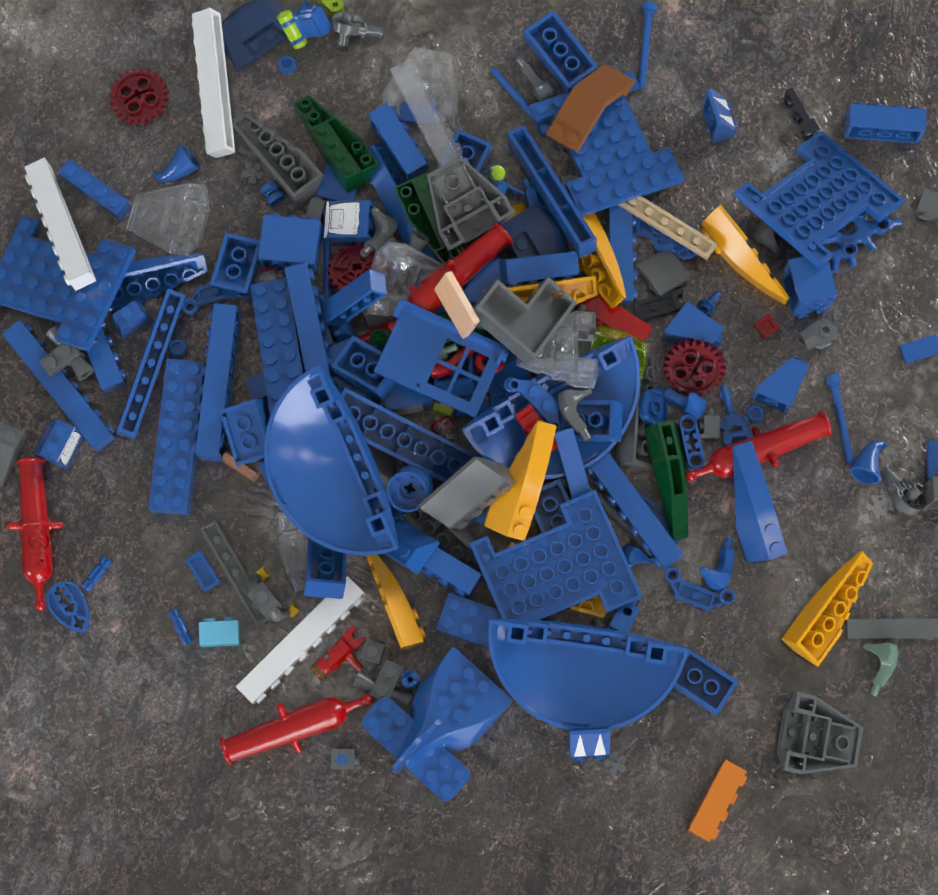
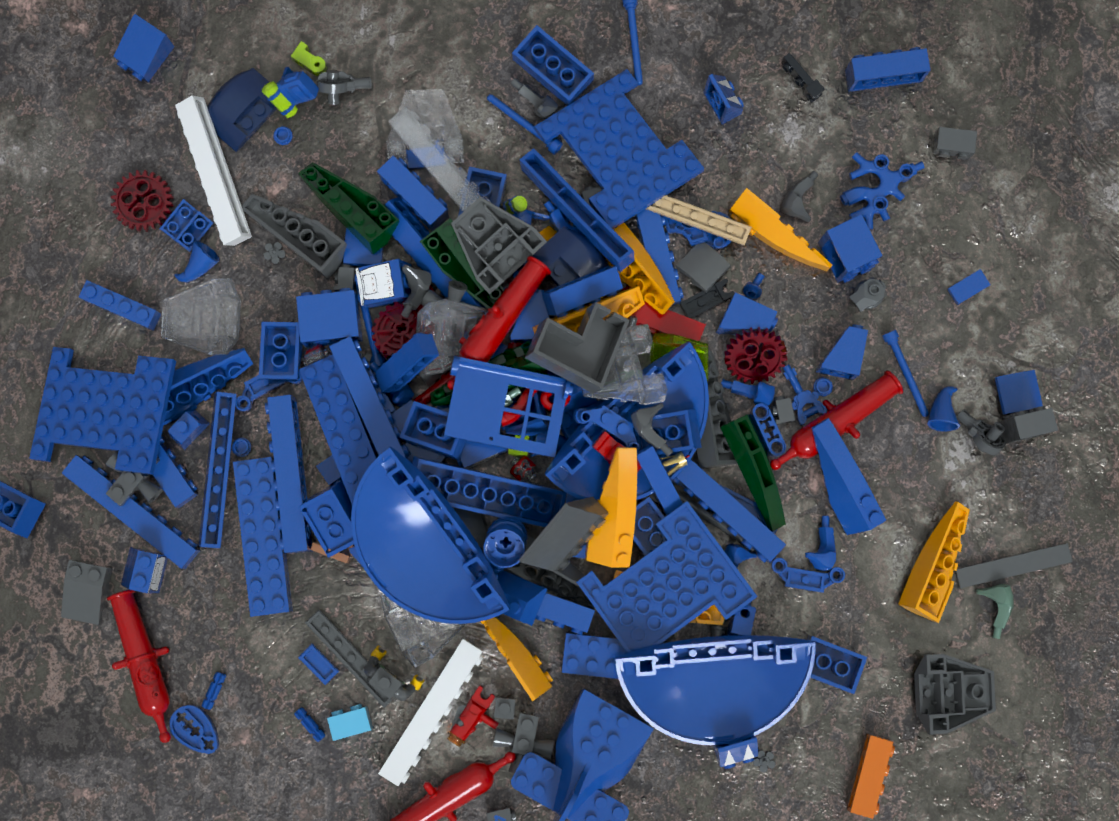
camera: 20 degrees left, 5 degrees up
white brick [25,157,96,291] -> none
blue wheel [260,180,286,207] -> none
blue slope [304,537,347,599] -> none
blue piece [401,670,420,690] -> none
light nougat tile [434,271,480,339] -> none
dark orange windscreen [546,64,635,153] -> none
blue tile [638,389,669,426] -> none
blue piece [734,131,905,268] -> none
red tile [753,313,780,340] -> none
none -> blue slope [159,199,213,252]
none -> pearl gold piece [659,451,690,476]

